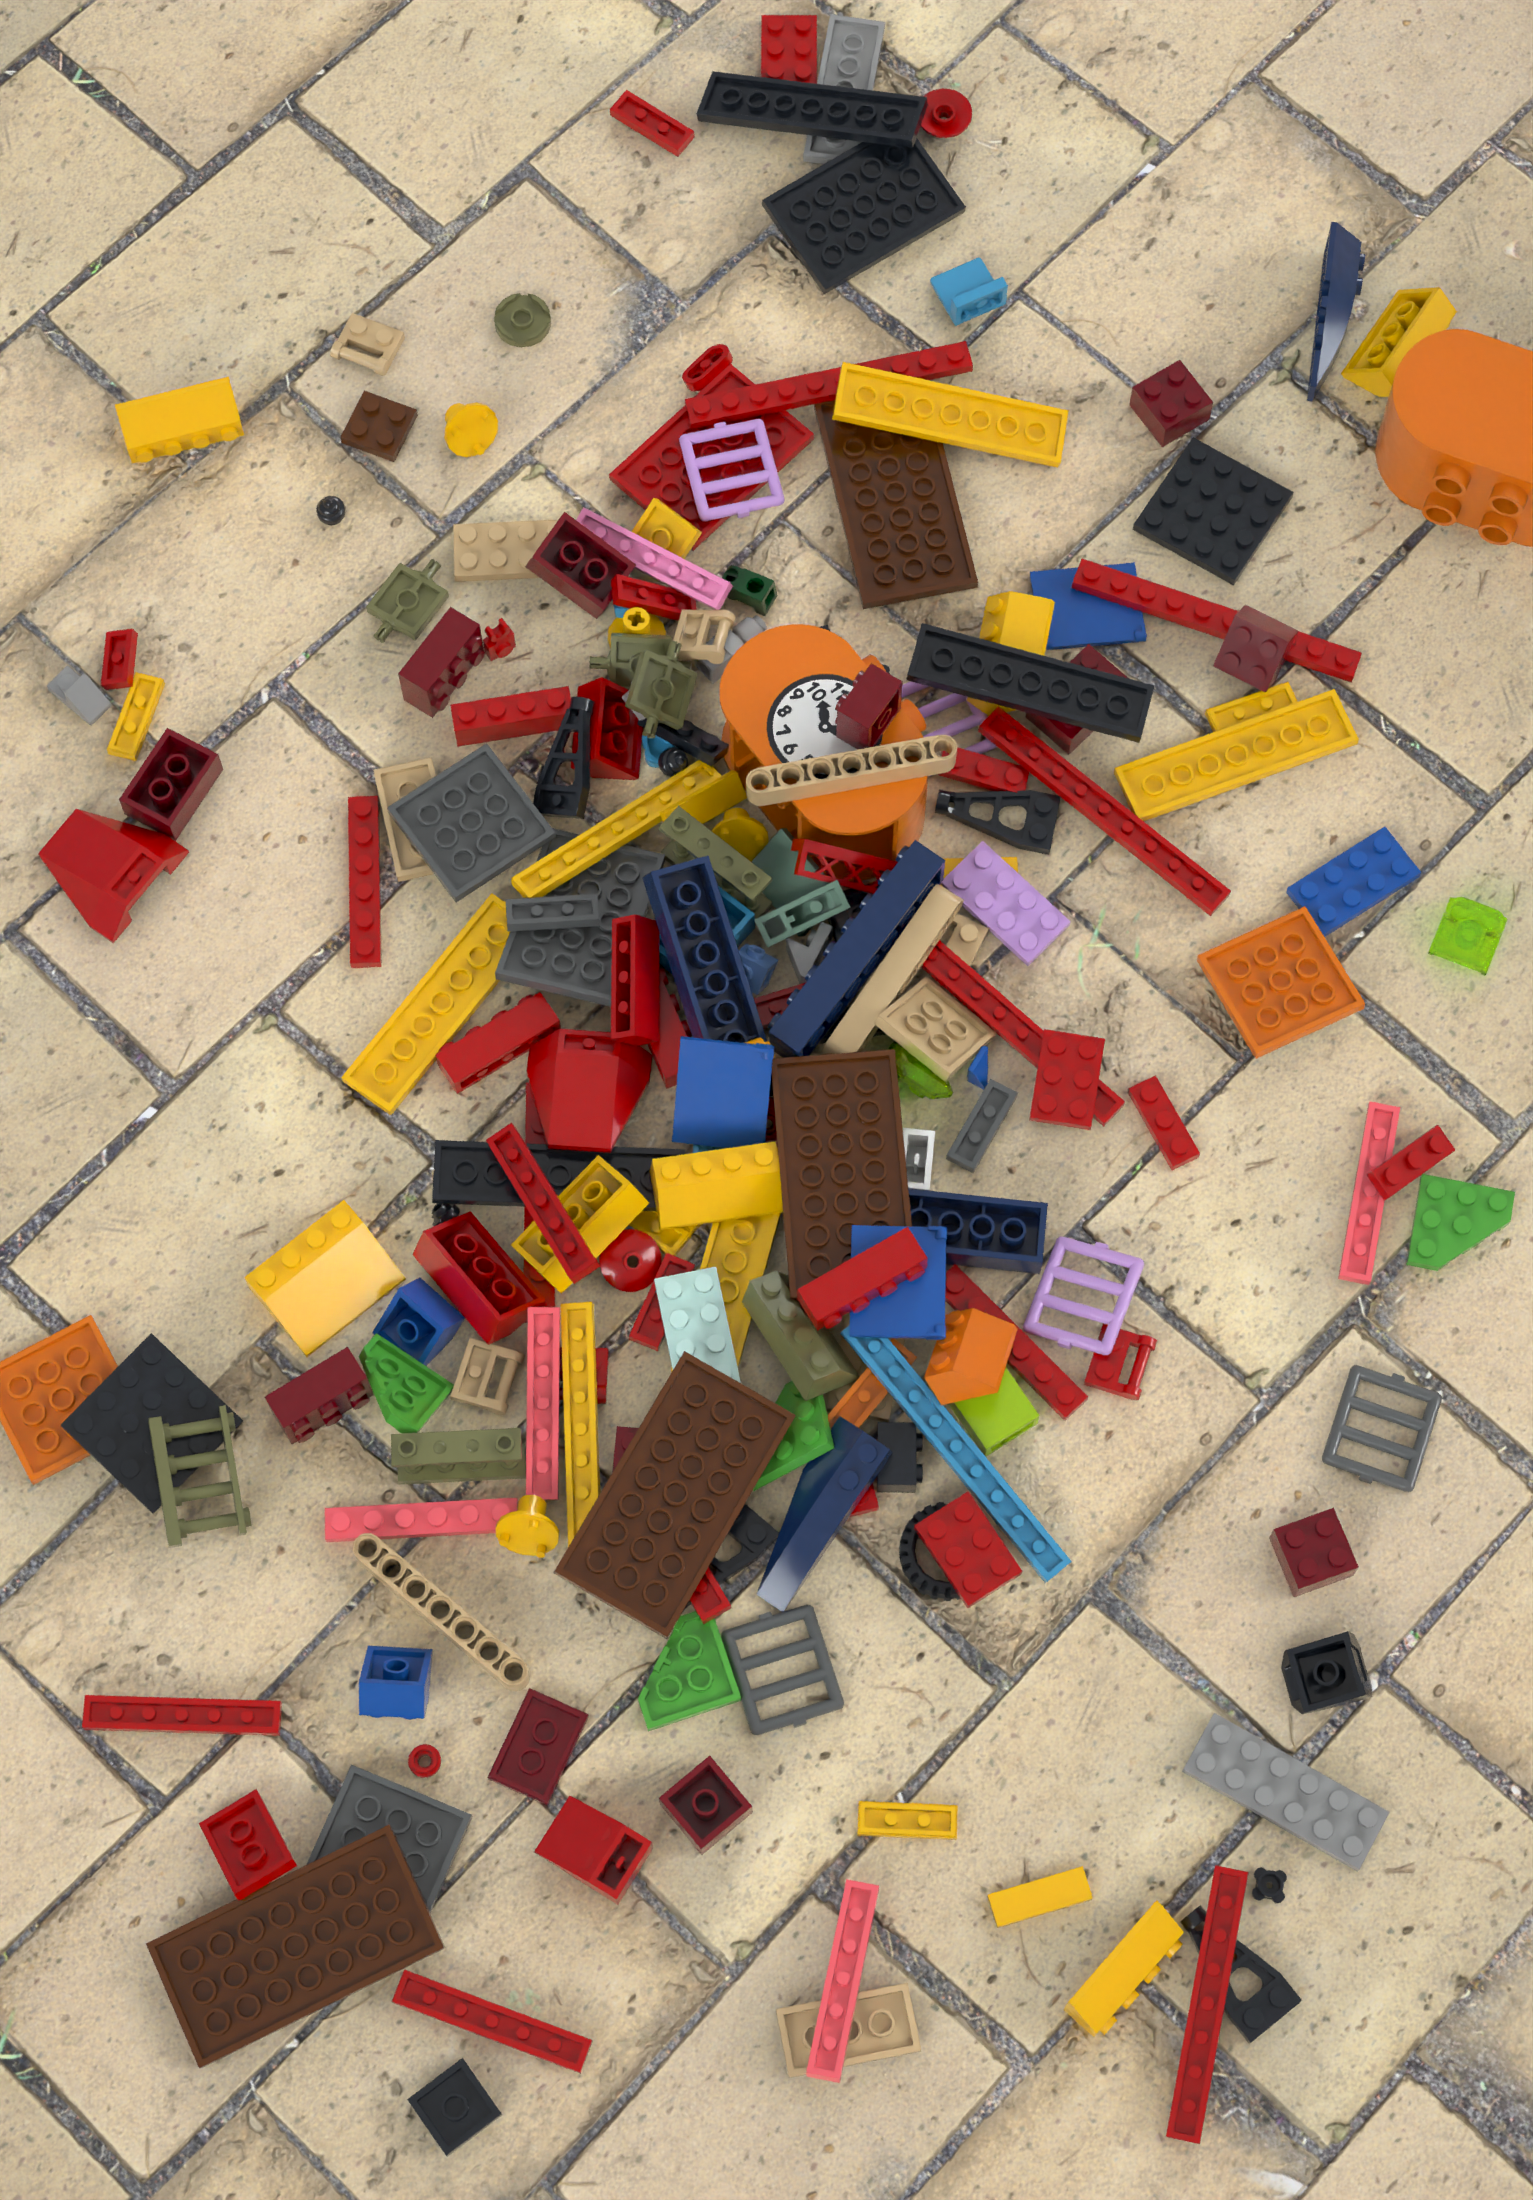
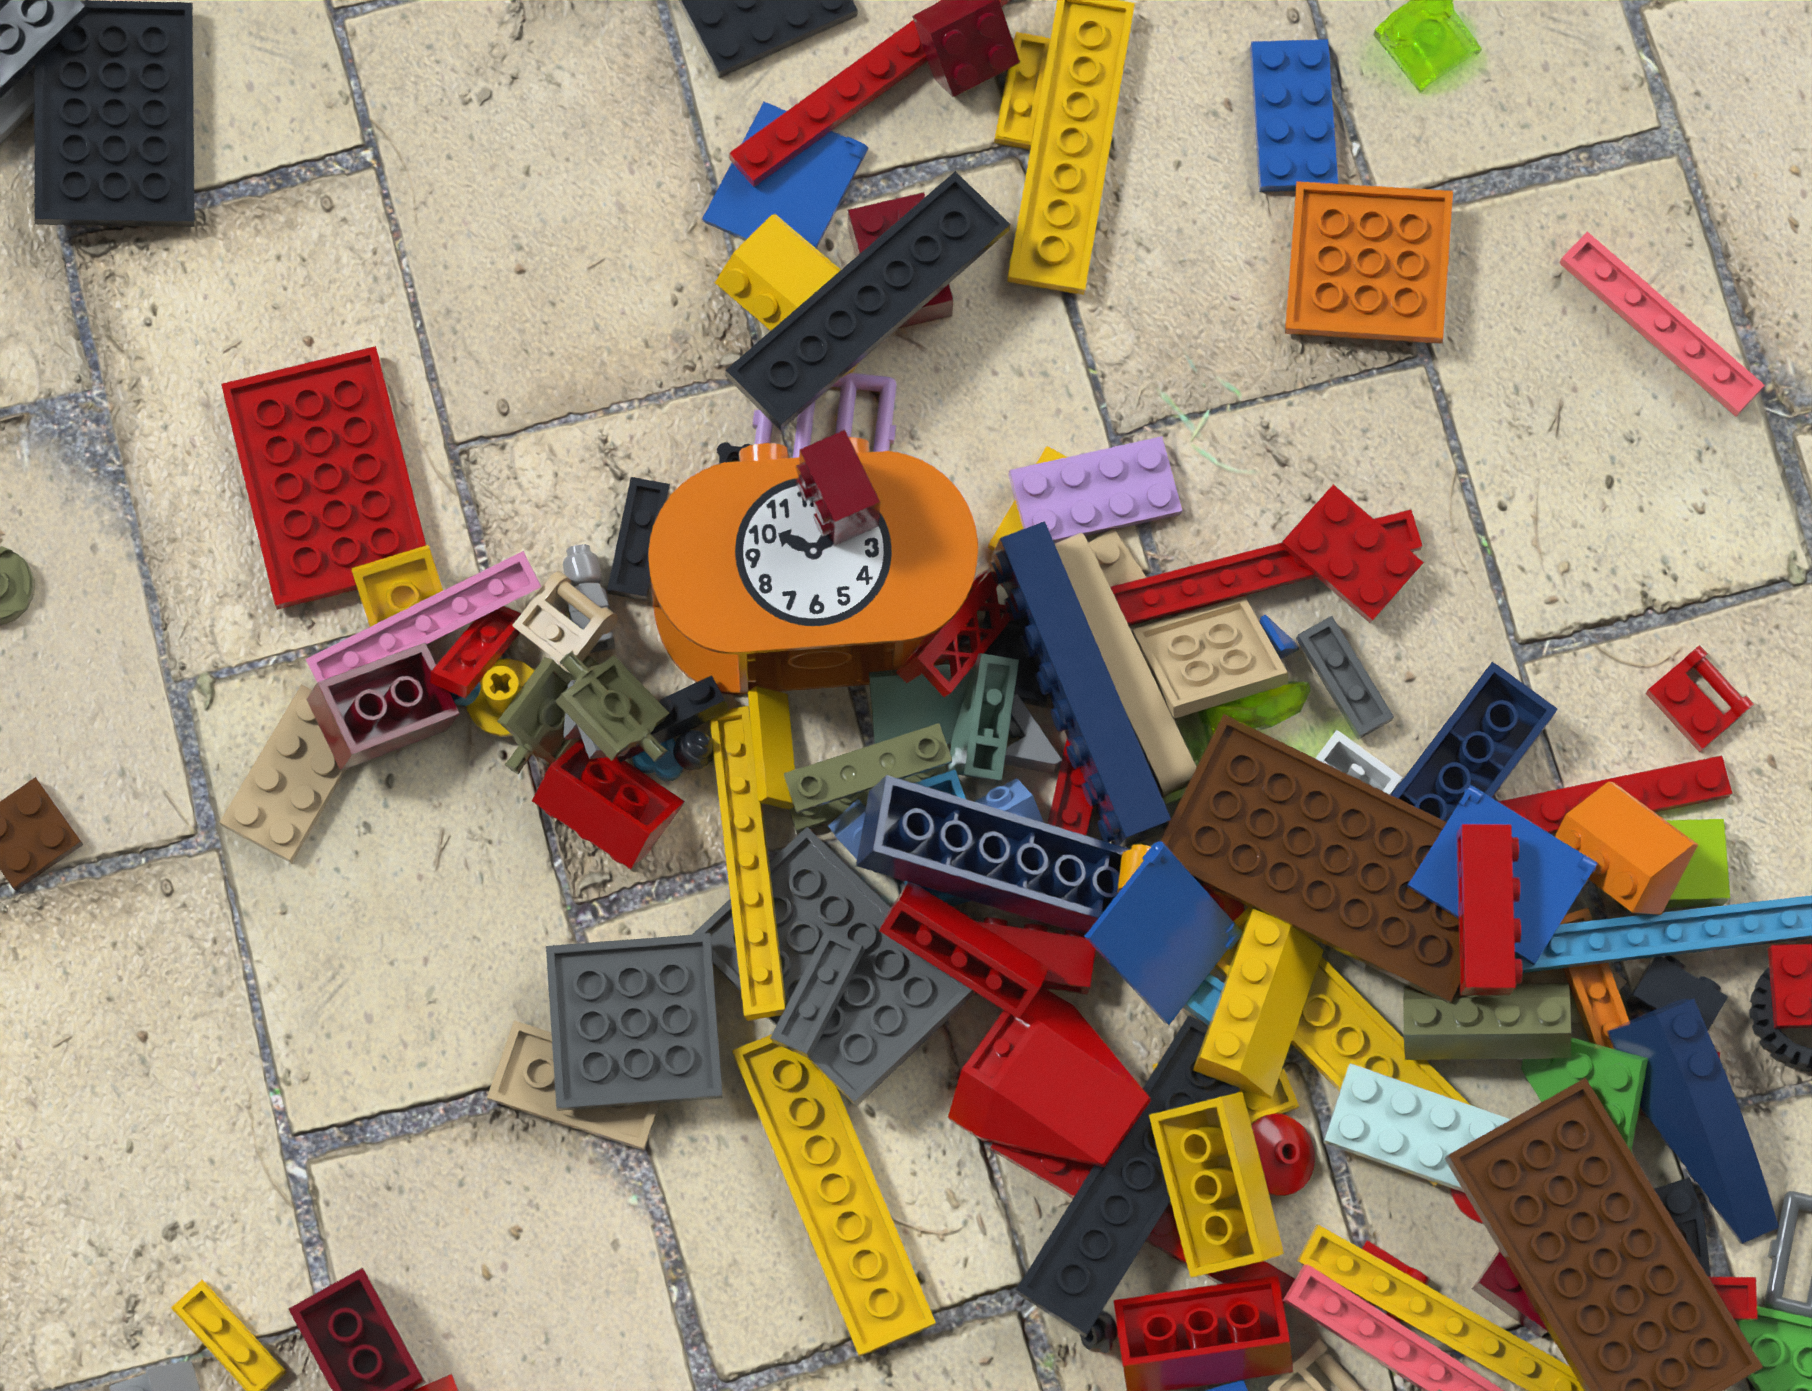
camera: 65 degrees left, 5 degrees up
red plate [101,628,138,690] -> none
black plate [316,496,346,525] -> none
red plate [348,795,382,968] -> none
olive plate [366,559,449,643] -> none
dark red brick [398,607,485,718] -> none
red brick [435,992,561,1094] -> none
yellow piece [444,402,498,457] -> none
red brick [450,686,571,747] -> none
red plate [483,618,516,662] -> none
red plate [486,1122,600,1284] -> none
black plate [533,697,595,819] -> none
red plate [629,1253,695,1351] -> none
lavender bar [679,419,785,521] -> none
red plate [682,344,733,391] -> none
red plate [685,341,973,430] -> none
yellow piece [712,808,769,862] -> none
dark green leg [722,565,778,616] -> none
tan beam [746,735,957,806] -> none
reddish brown plate [814,400,978,609] -> none
yellow plate [832,362,1069,468] -> none
dark azure bracket [930,258,1008,326] -> none
black plate [935,789,1060,855] -> none
red plate [936,747,1029,793] -> none
red plate [978,706,1231,916] -> none
lavender bar [1023,1236,1144,1355] -> none
red plate [1127,1075,1200,1170] -> none
red plate [1366,1125,1455,1200] -> none
bright green plate [1406,1174,1515,1271] -> none

